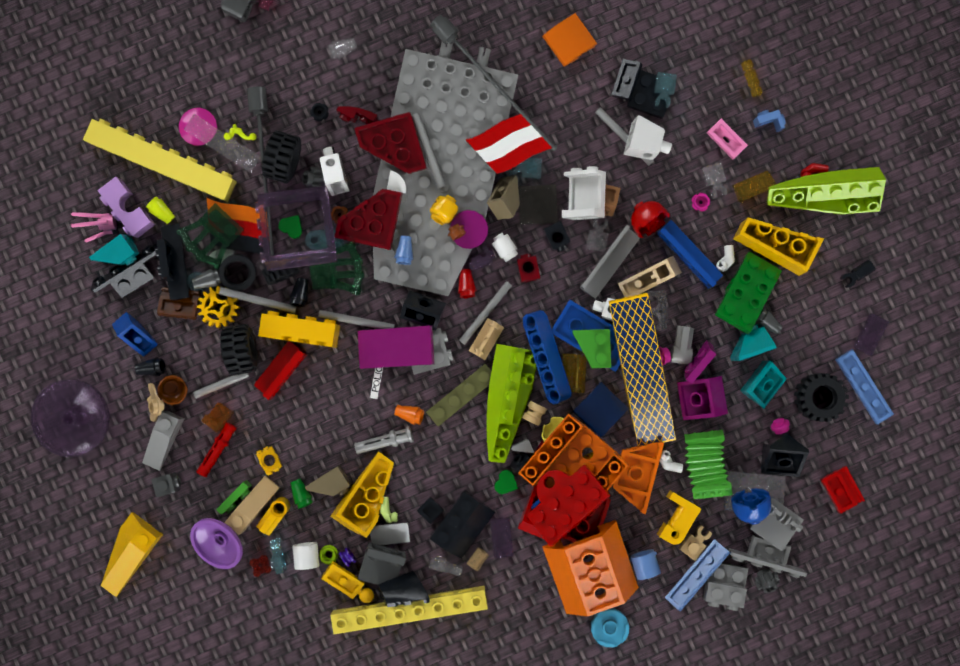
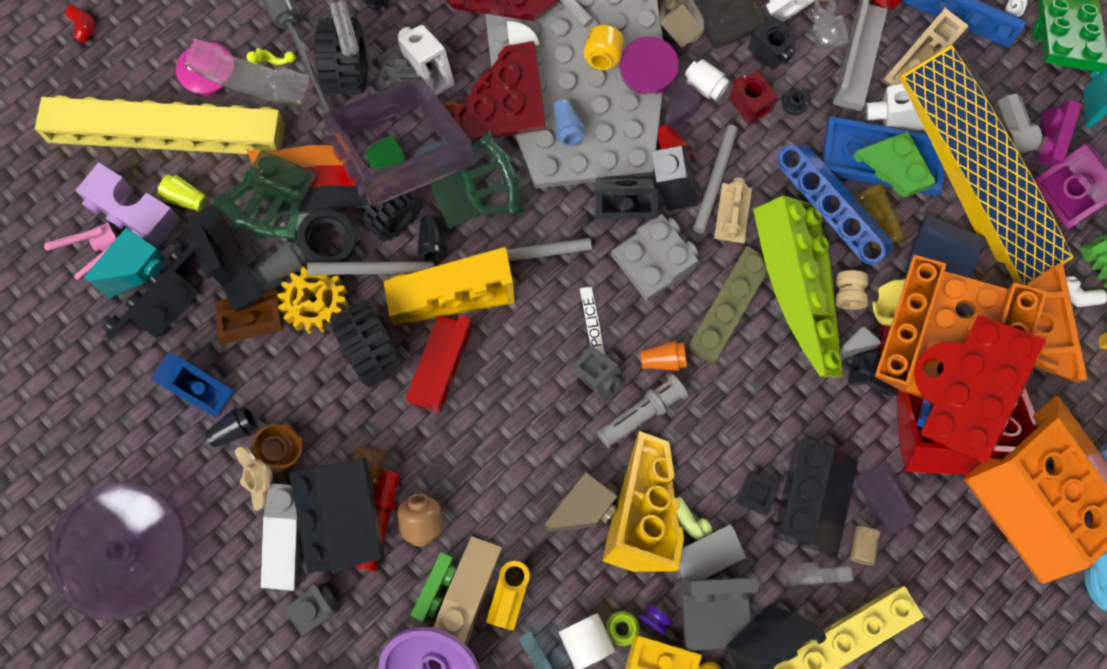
camera: 20 degrees left, 15 degrees down
light grey bar [193,373,249,399] -> none
yellow piece [256,446,283,476] -> none
green cone [290,479,313,509] -> none
magenta tile [358,326,434,369] -> none
dark orange plate [448,224,466,241] -> none
green tile [494,469,518,494] -> none
none -> red arm [65,4,95,43]
none -> black slope [289,457,385,573]
none -> light grey axle [330,1,359,56]
none -> medium nougat head [397,494,442,546]
none -> dark grey bracket [570,346,625,402]
none -> black slope [651,145,698,211]
none -> black plate [782,88,811,116]

